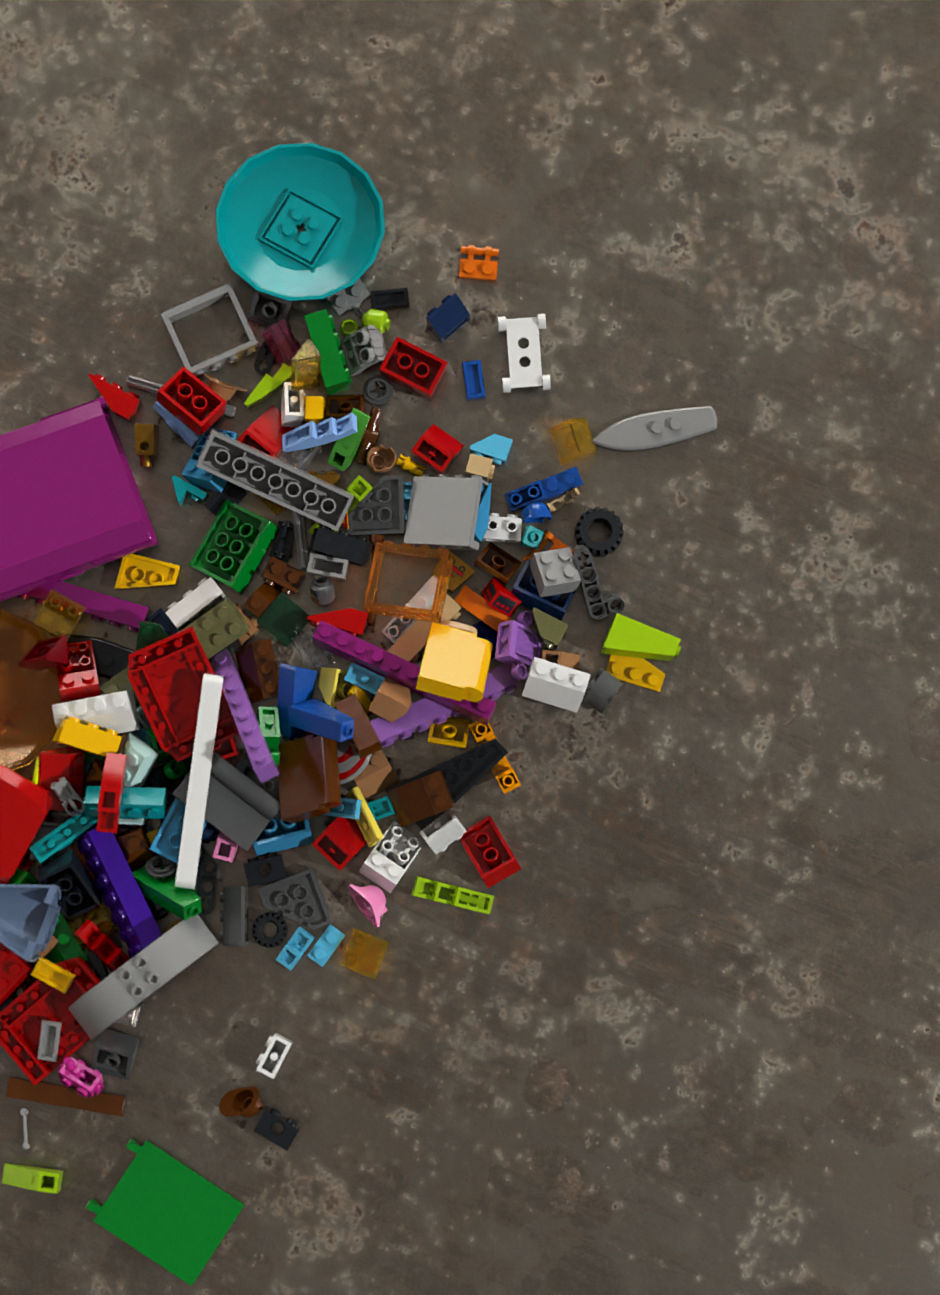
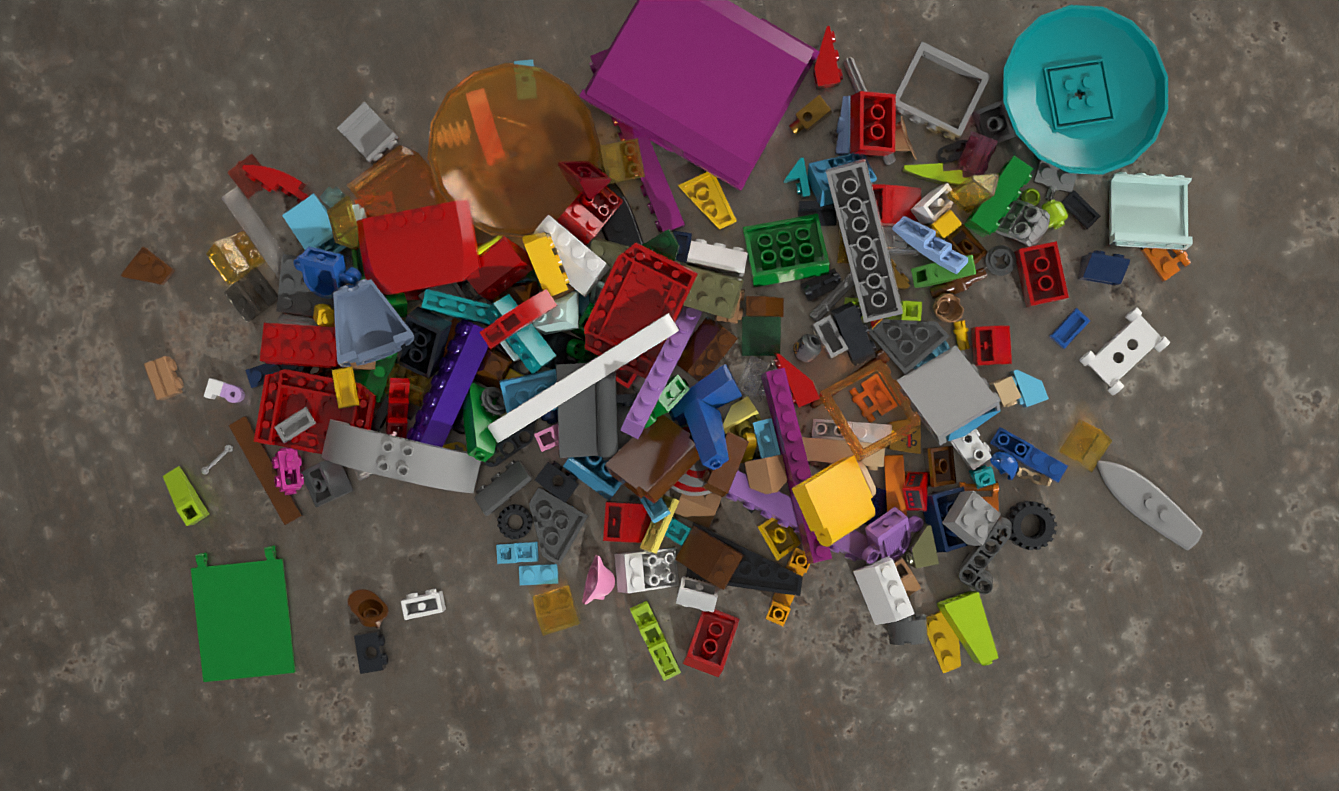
camera: 60 degrees right, 5 degrees up
light grey piece [50,776,84,816] -> none
reddish brown bracket [261,556,306,596] -> none
none -> orange plate [849,373,898,423]
none -> light aqua panel [1109,172,1193,250]

